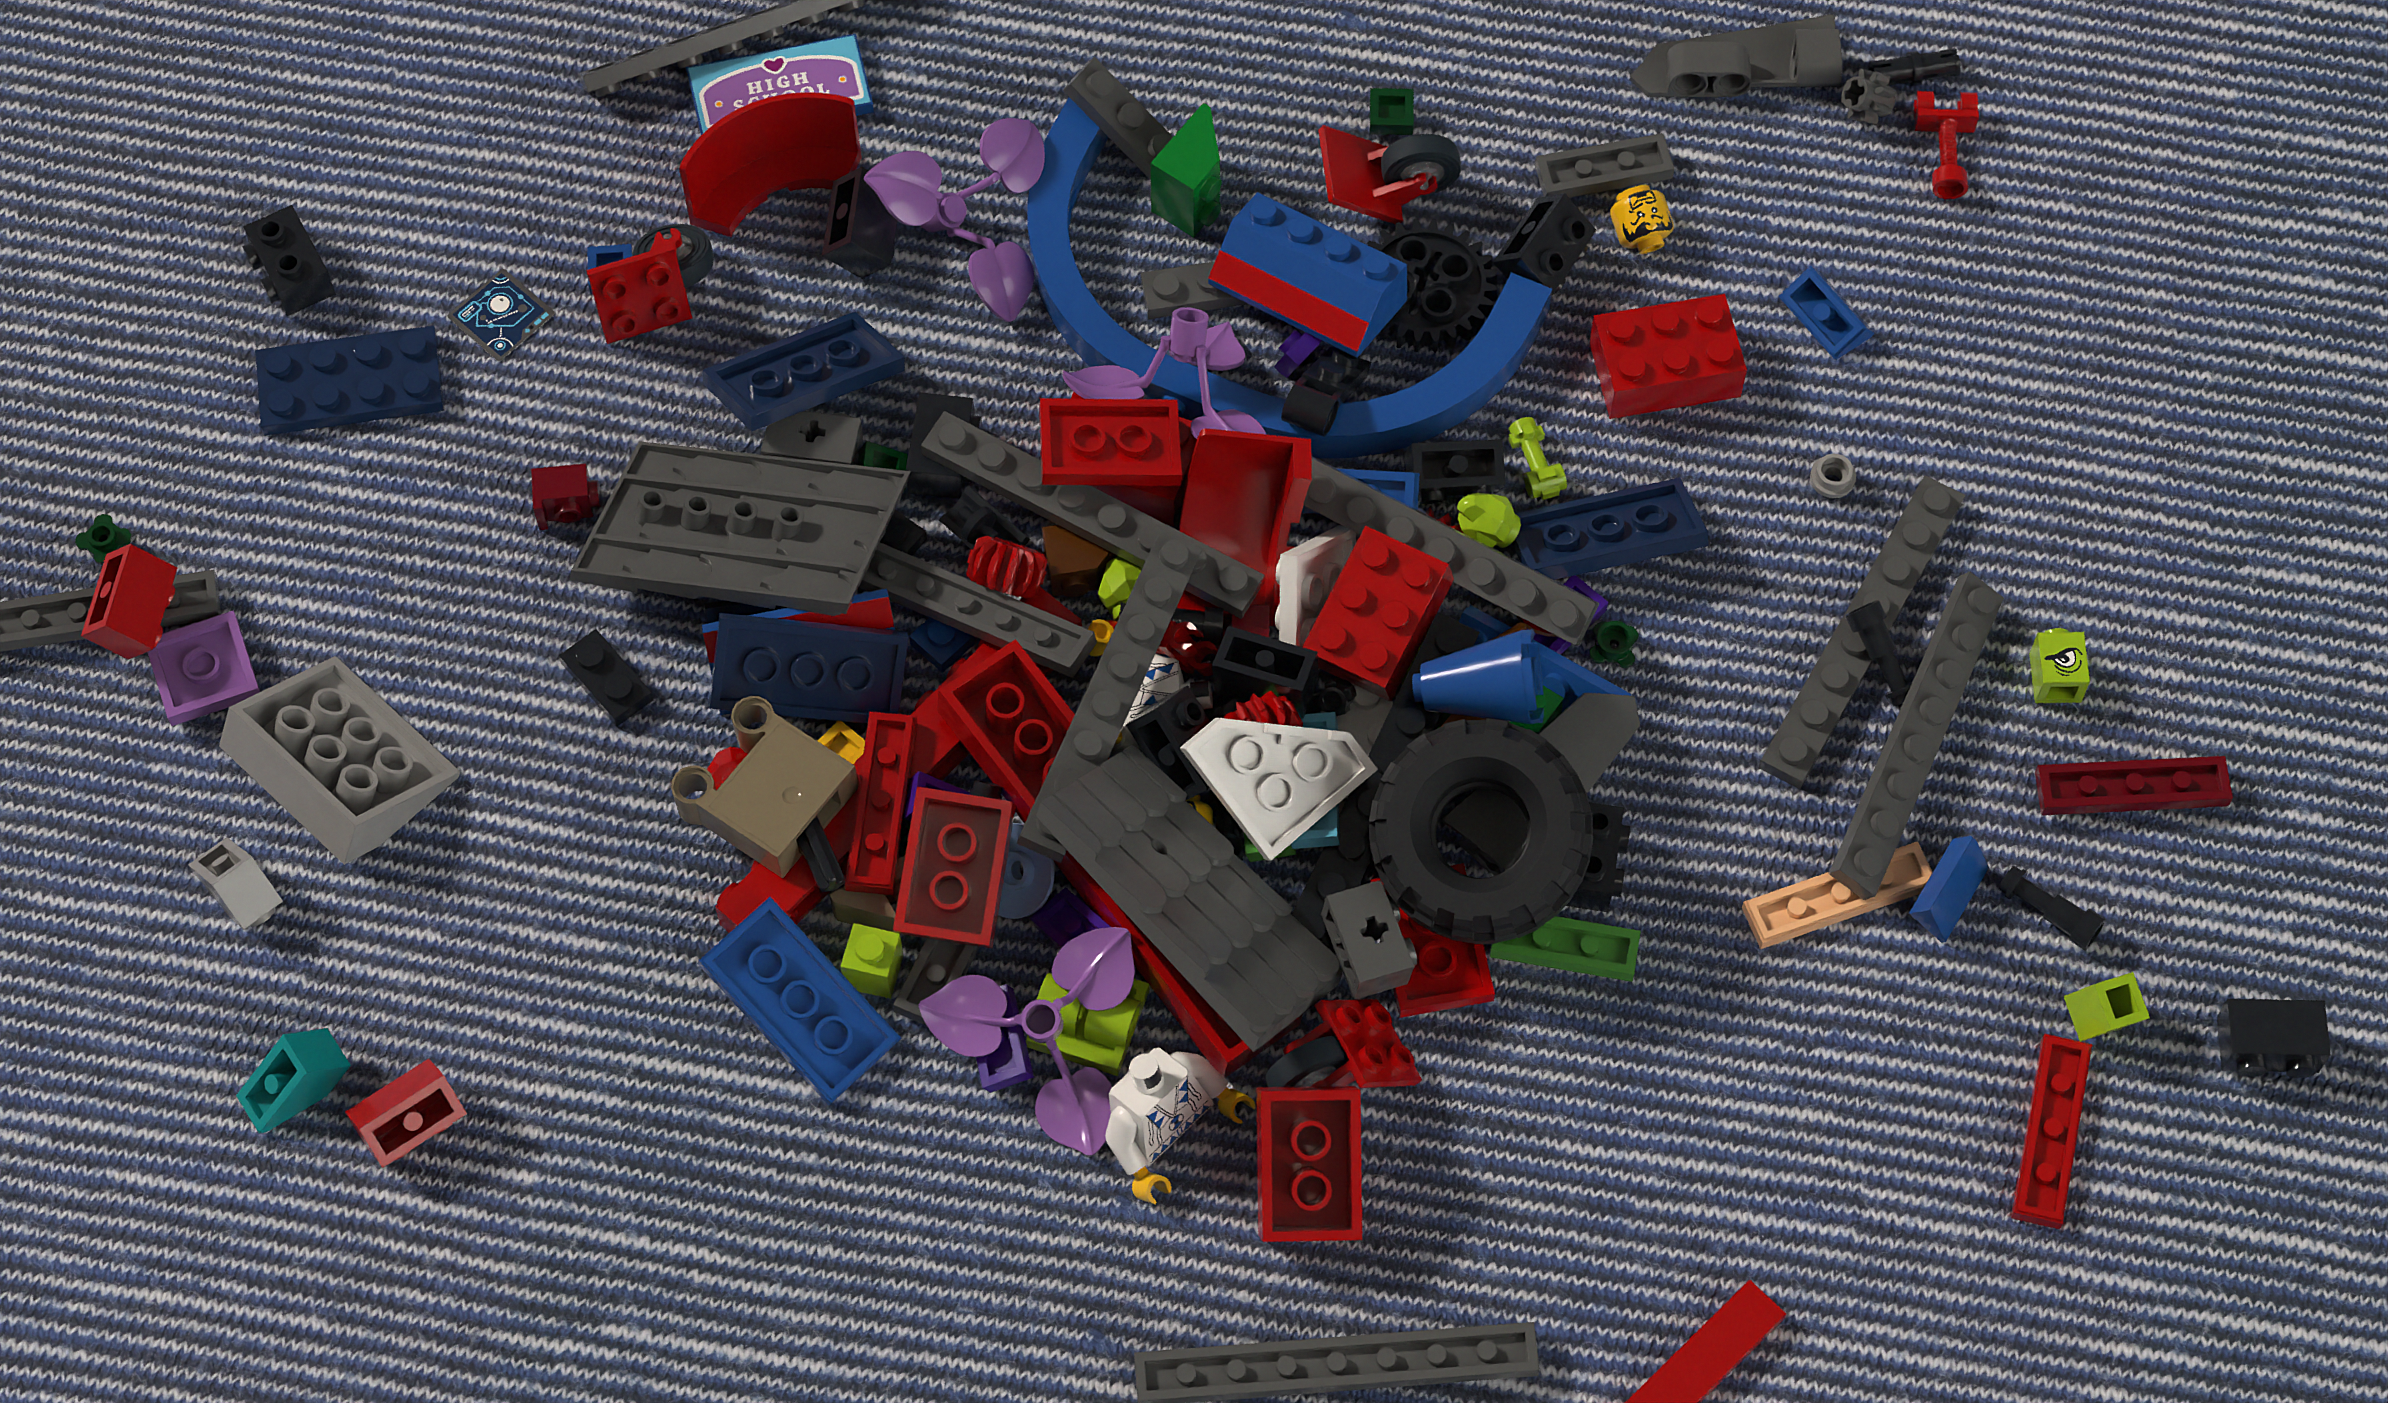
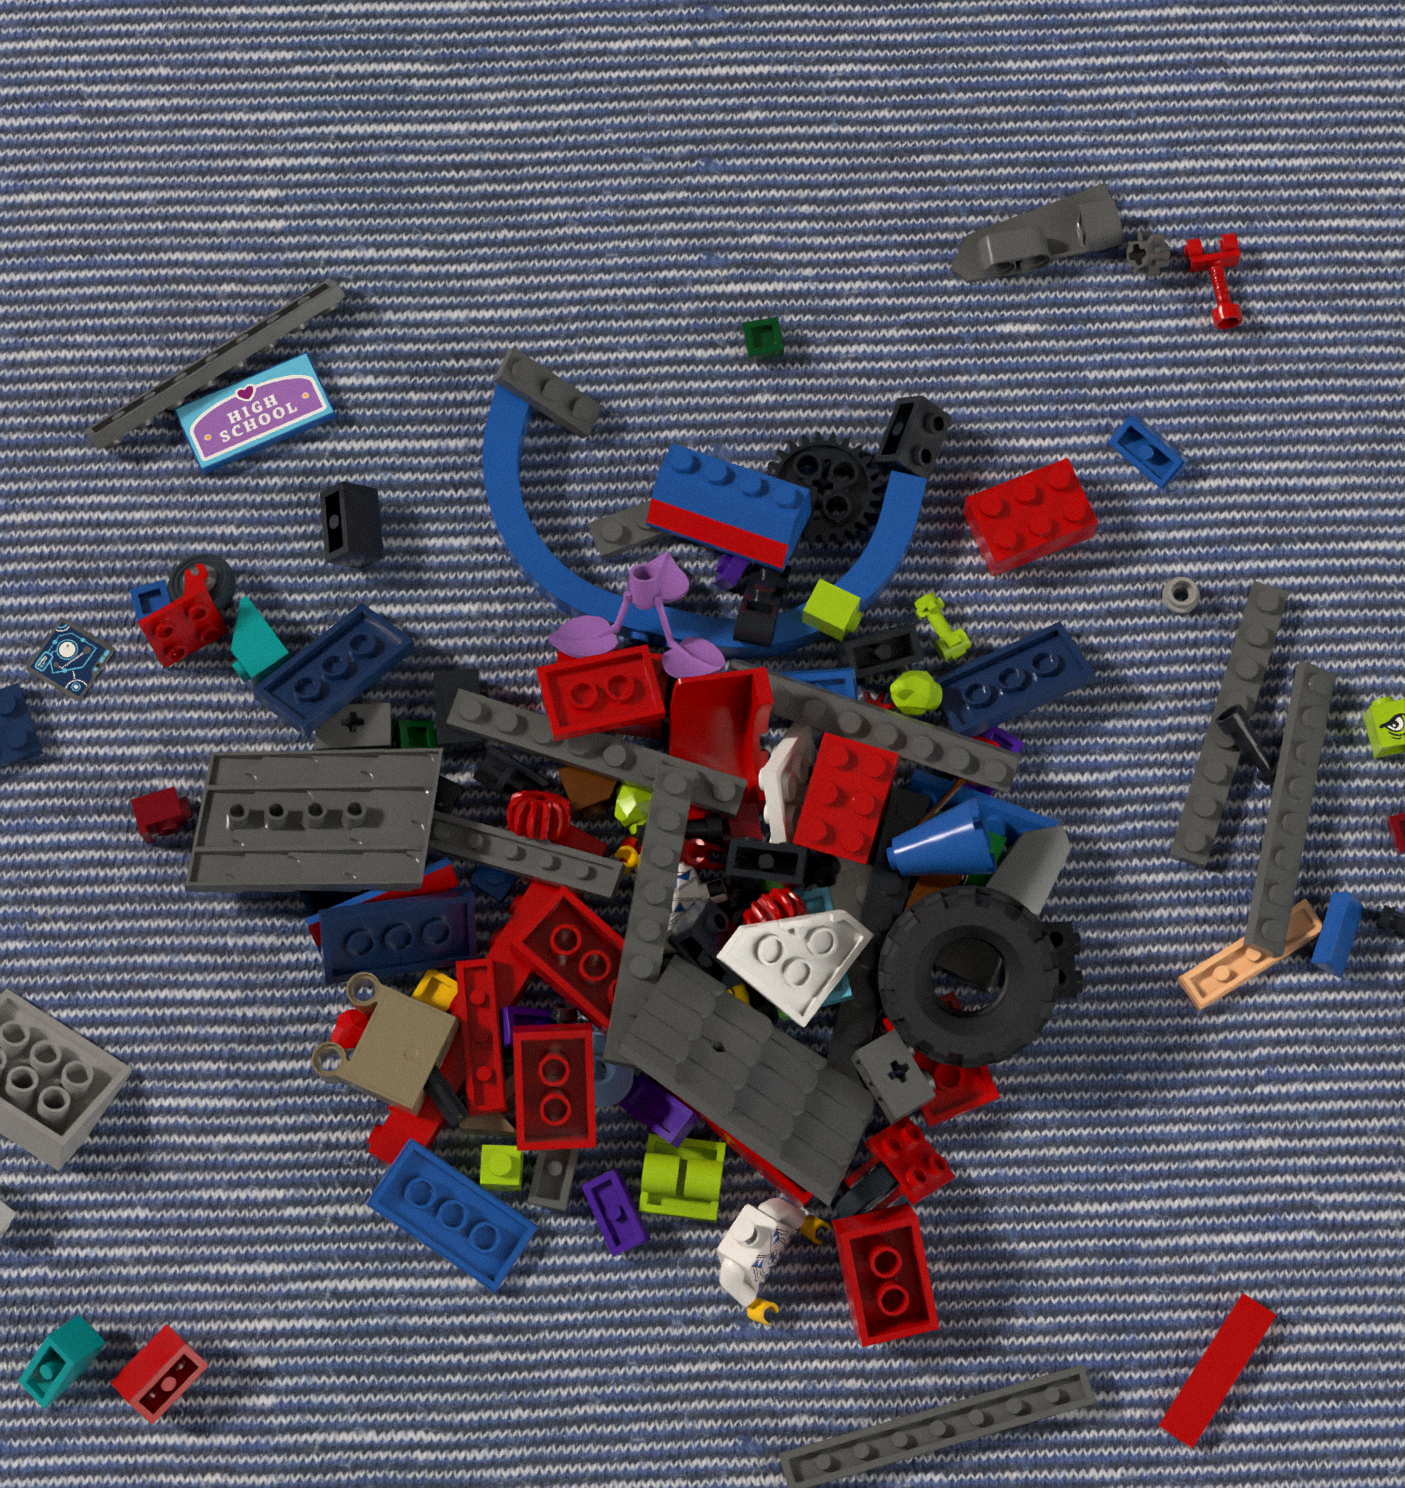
camera: 10 degrees left, 10 degrees up
black plate [559,629,654,727] -> none
red panel [679,92,862,237] -> none
medium lavender plant [863,118,1045,322] -> none
medium lavender plant [919,927,1135,1156] -> none
green slope [1150,103,1222,238] -> none
red plate [1318,125,1461,224] -> none
bright green plate [1490,916,1641,982] -> none
dark grey plate [1535,133,1674,198] -> none
dark green plate [1589,621,1639,668] -> none
yellow head [1610,185,1674,254] -> none
black pin [1868,48,1960,86] -> none
none -> teal slope [231,595,291,686]
none -> lime brick [802,579,863,641]

